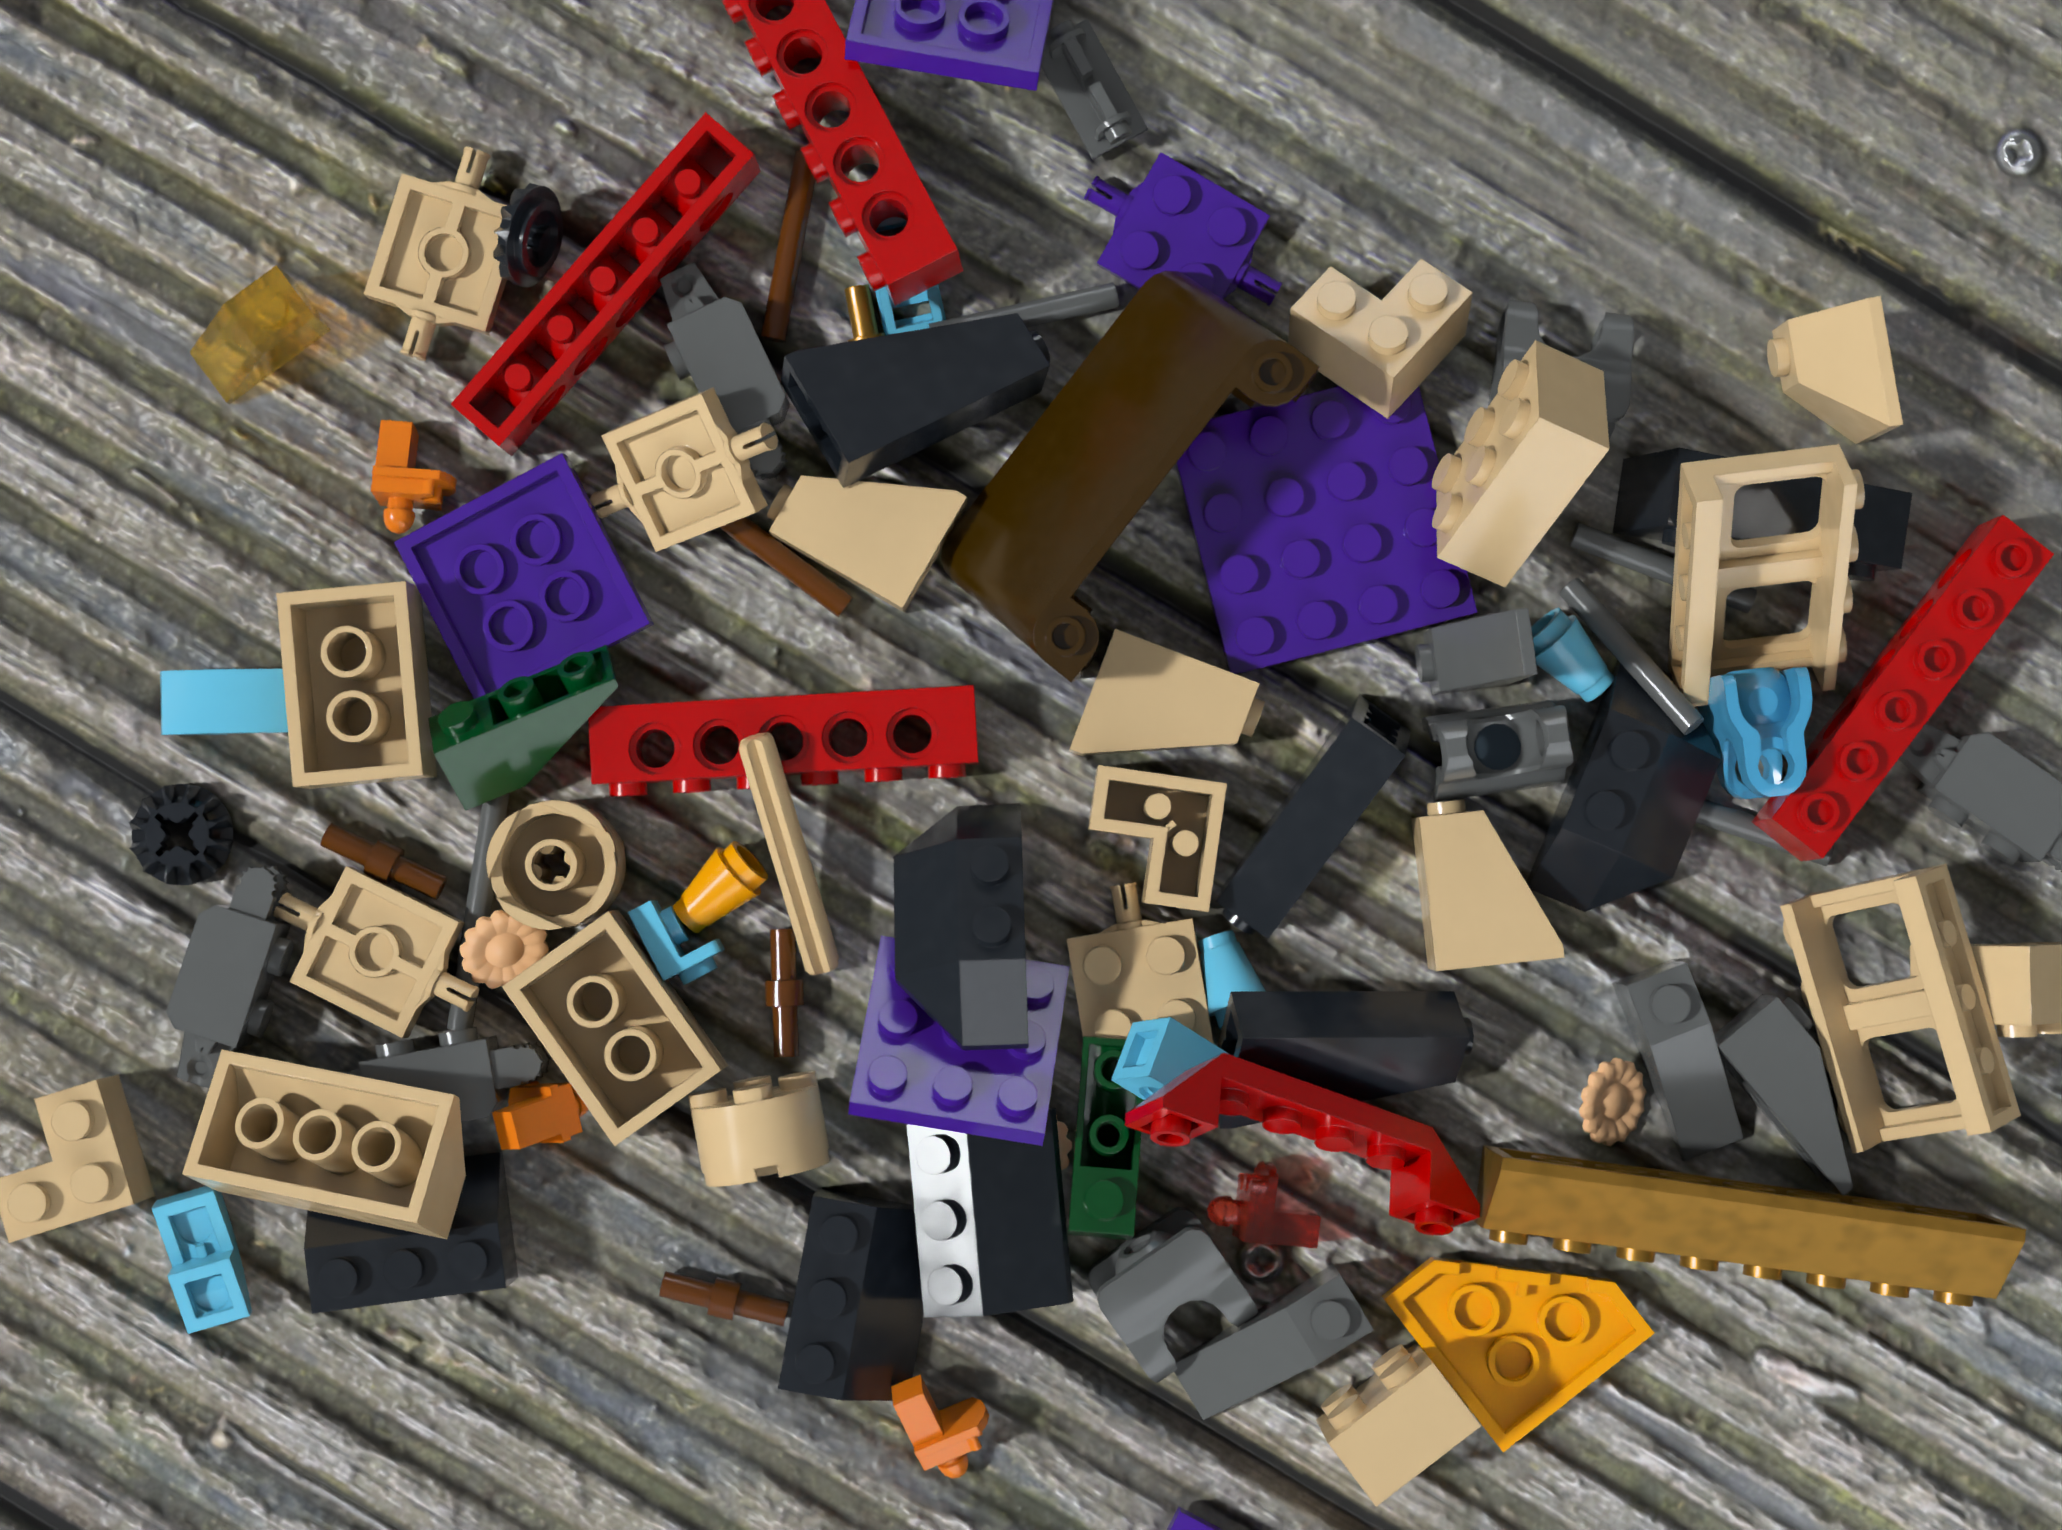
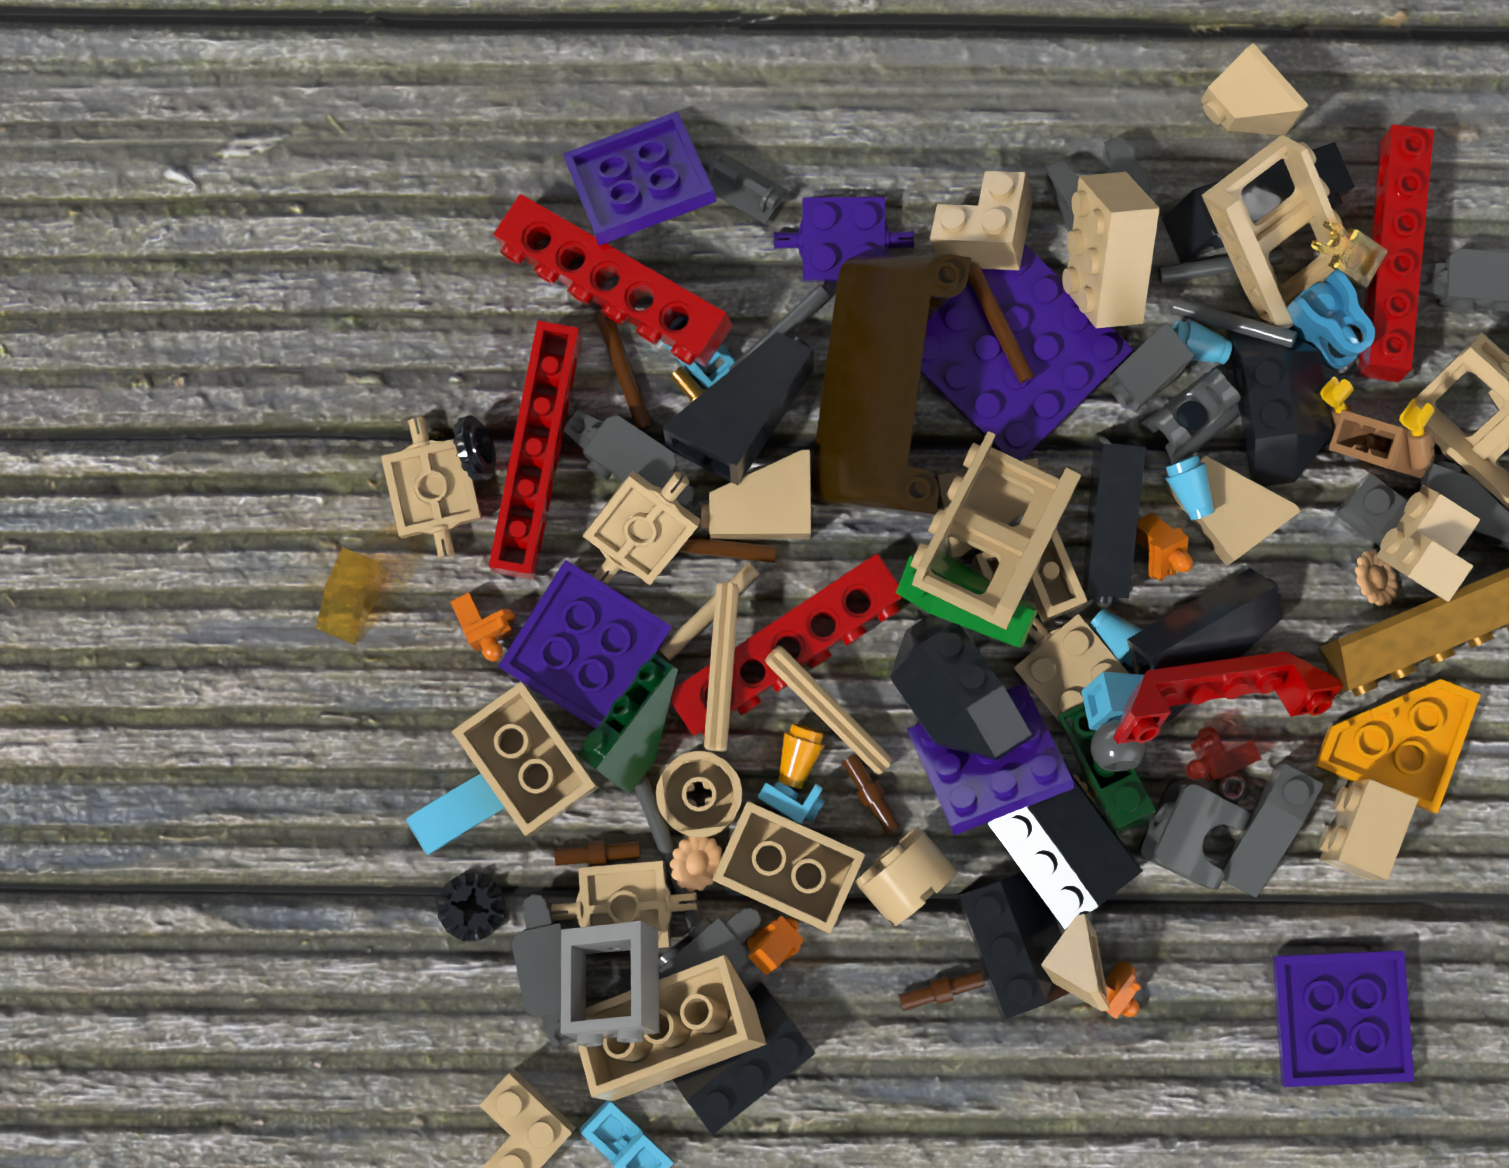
camera: 20 degrees left, 5 degrees down
none -> light grey window [561,921,659,1047]
none -> tan bar [659,562,760,661]
none -> tan axle [704,582,739,752]
none -> green slope [896,550,1038,648]
none -> tan window [910,431,1081,630]
none -> reddish brown bar [968,266,1035,384]
none -> tan slope [1041,914,1110,1012]
none -> dark grey piece [1090,719,1146,771]
none -> orange piece [1136,513,1193,581]
none -> medium azure cone [1165,454,1215,521]
none -> clear yellow plate [1311,221,1388,288]
none -> medium nougat torso [1320,376,1435,478]
none -> tan brick [1376,485,1481,602]

